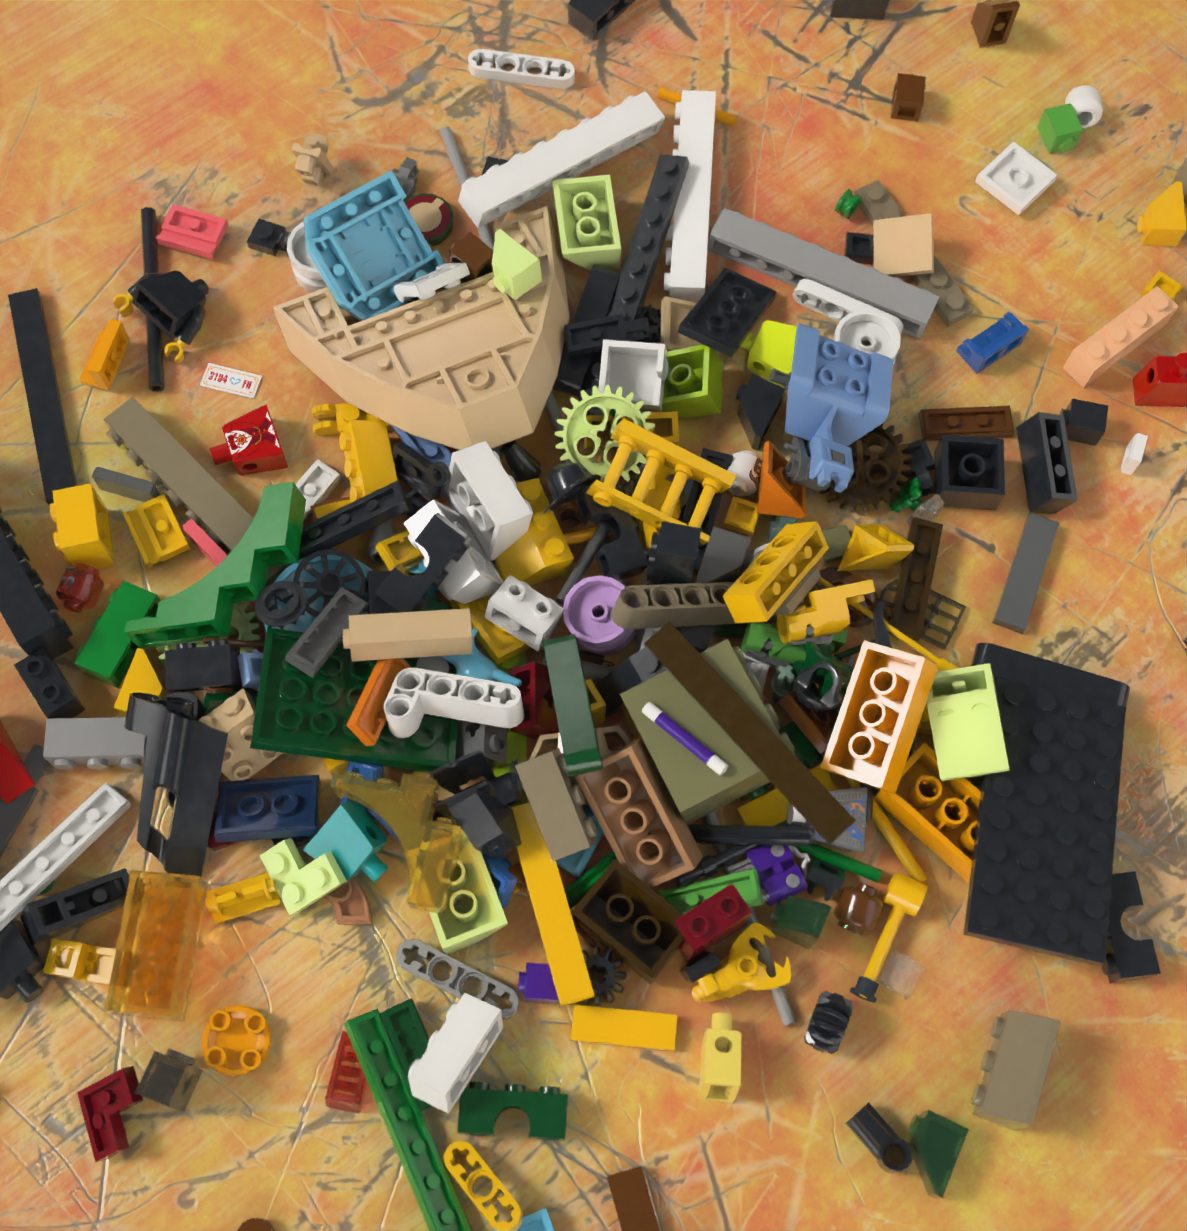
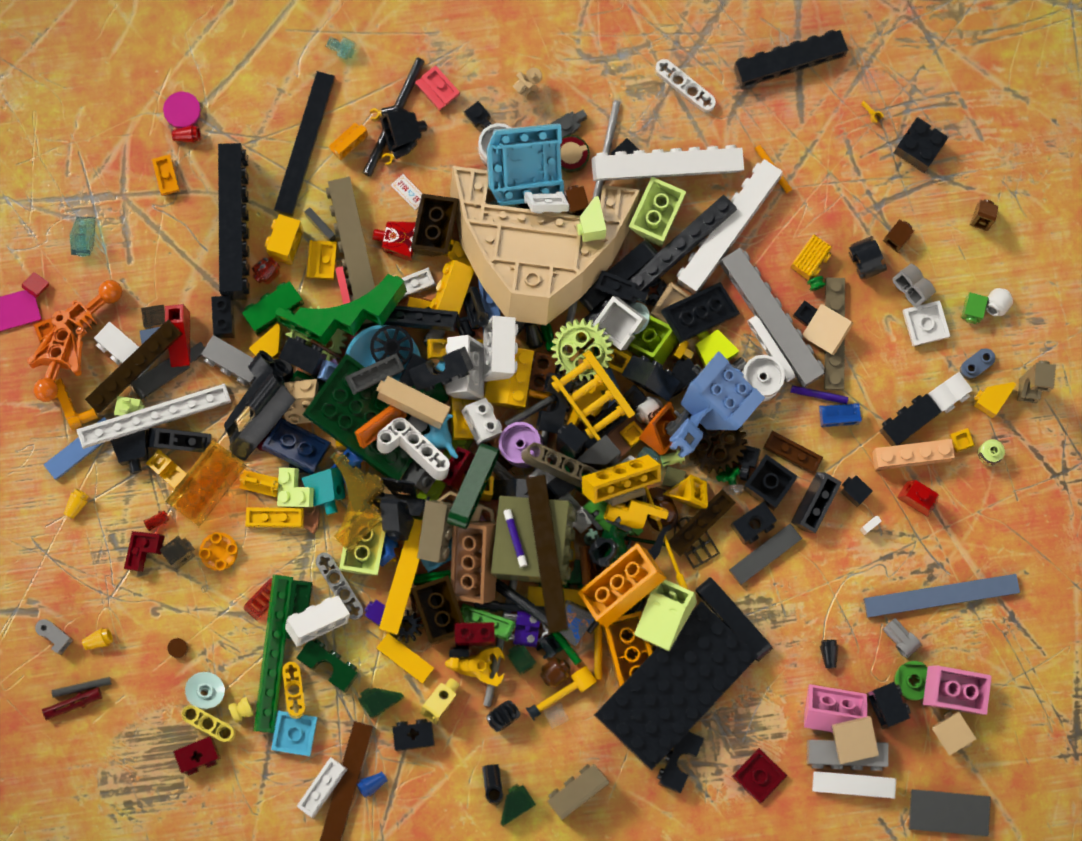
camera: 30 degrees right, 10 degrees up
black gear [255,581,308,629] -> none
black piece [543,462,601,515] -> none
none -> clear red pin [143,510,170,531]
none -> yellow tile [245,507,304,528]
none -> clear light blue plate [325,37,356,60]
none -> clear green slope [358,687,405,720]
none -> black brick [392,719,435,751]
none -> dark brown slope [411,194,459,257]
none -> green axle [540,323,556,352]
none -> black brick [622,355,680,401]
none -> yellowish green pin [660,449,685,467]
none -> yellow tile [670,341,694,361]
none -> black brick [730,502,777,544]
none -> yellow brick [790,234,832,280]
none -> dark purple bar [790,385,848,404]
none -> black brick [848,236,887,279]
none -> black brick [880,394,942,446]
none -> light grey brick [892,264,936,307]
none -> white brick [928,372,973,414]
none -> sand blue plate [960,348,995,379]

